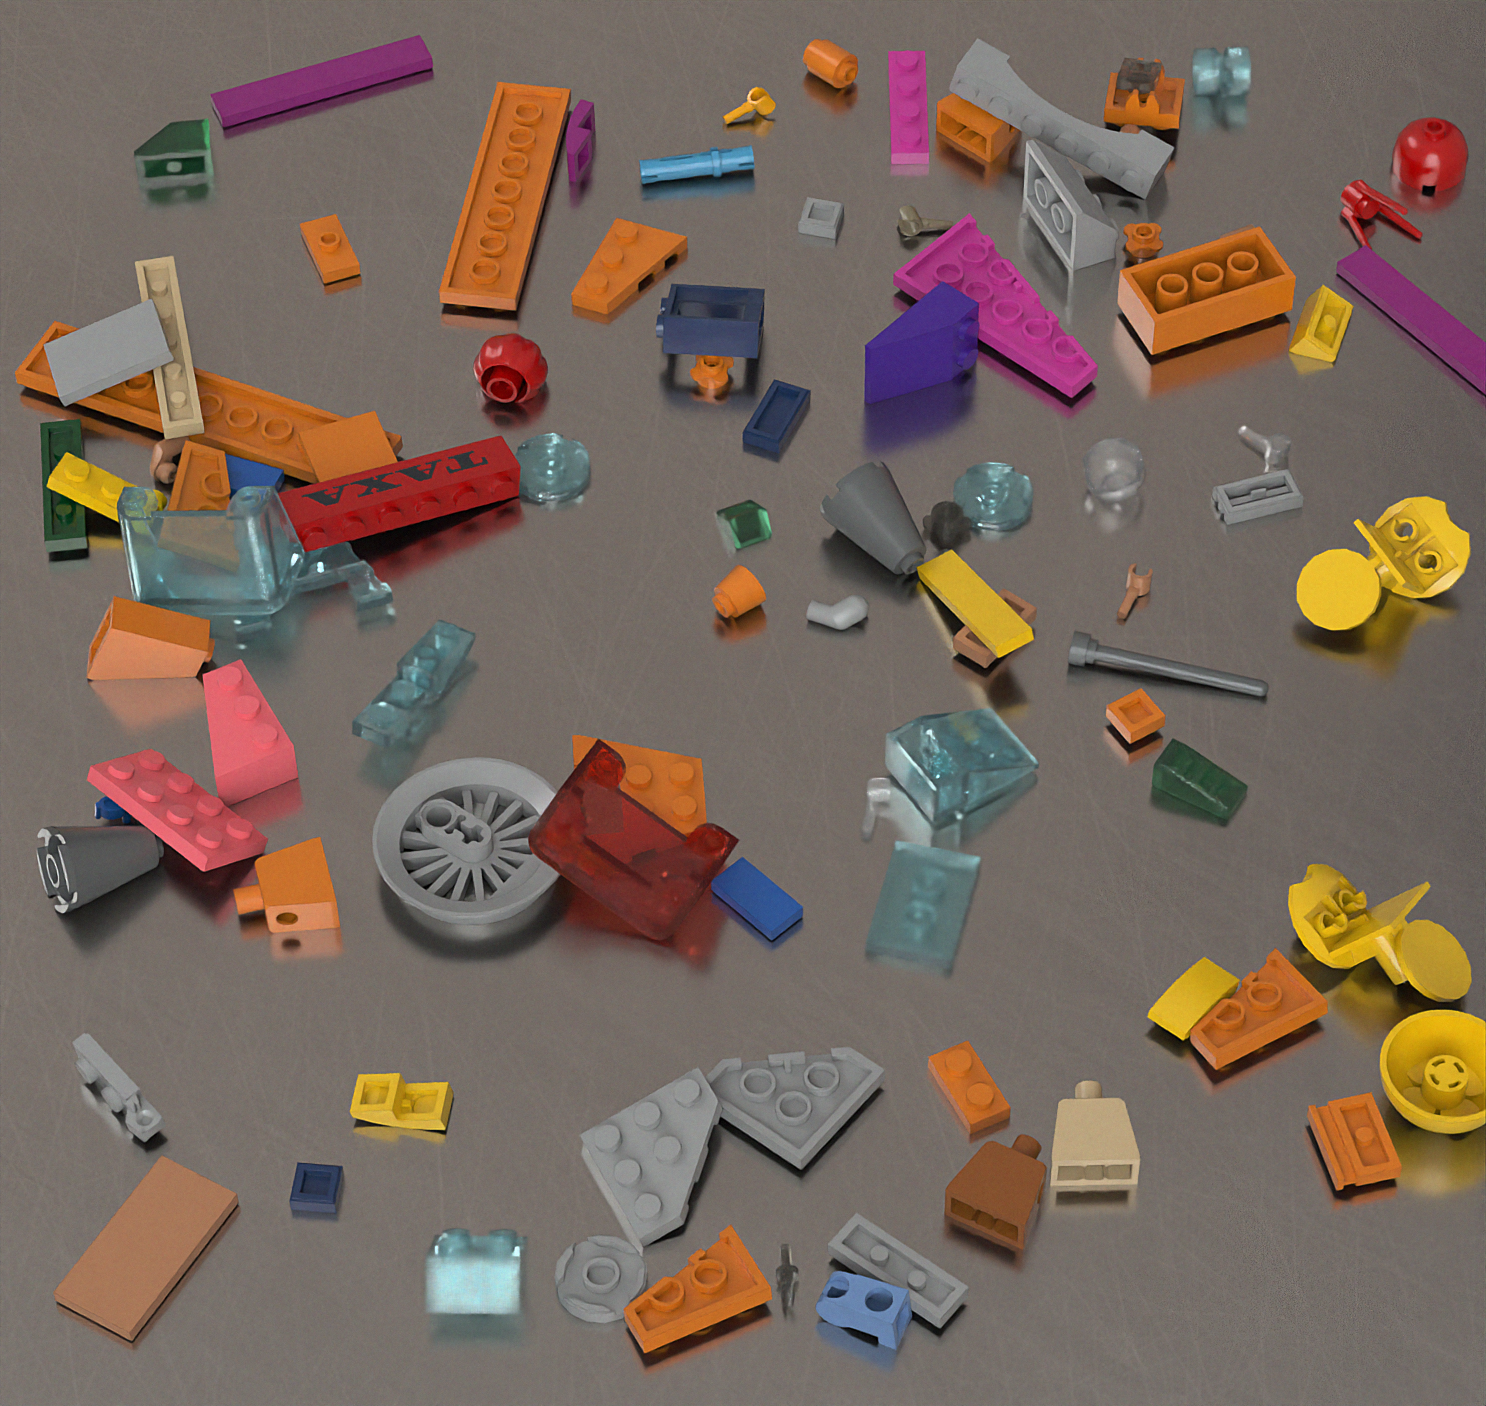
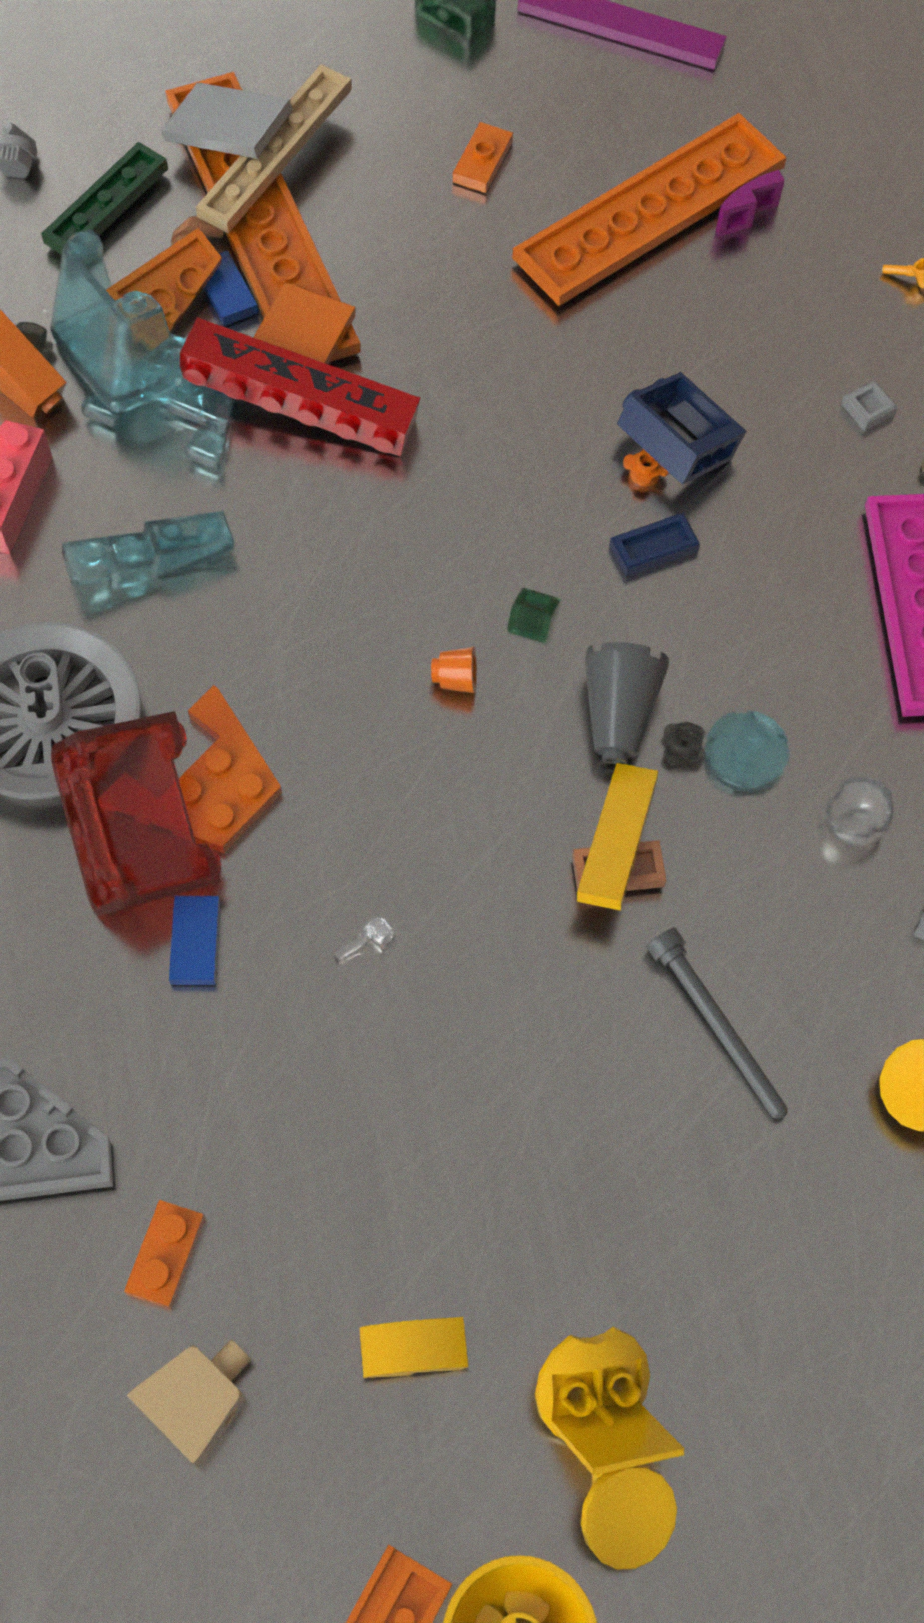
camera: 40 degrees right, 15 degrees up
yellow plate [46,452,168,533] -> none
red plant [473,333,548,403] -> none
clear light blue tile [514,433,591,502] -> none
orange wing [571,218,688,315] -> none
dark azure pin [639,145,755,184] -> none
light grey arm [806,595,869,630] -> none
dark purple slope [864,281,980,404] -> none
clear light blue tile [865,840,981,969] -> none
clear light blue slope [885,708,1039,822] -> none
dark orange torso [944,1134,1047,1250] -> none
orange plate [1106,688,1166,744] -> none
nougat hand [1117,563,1153,619] -> none
clear green slope [1152,738,1248,820] -> none
orange wing [1190,948,1328,1070] -> none

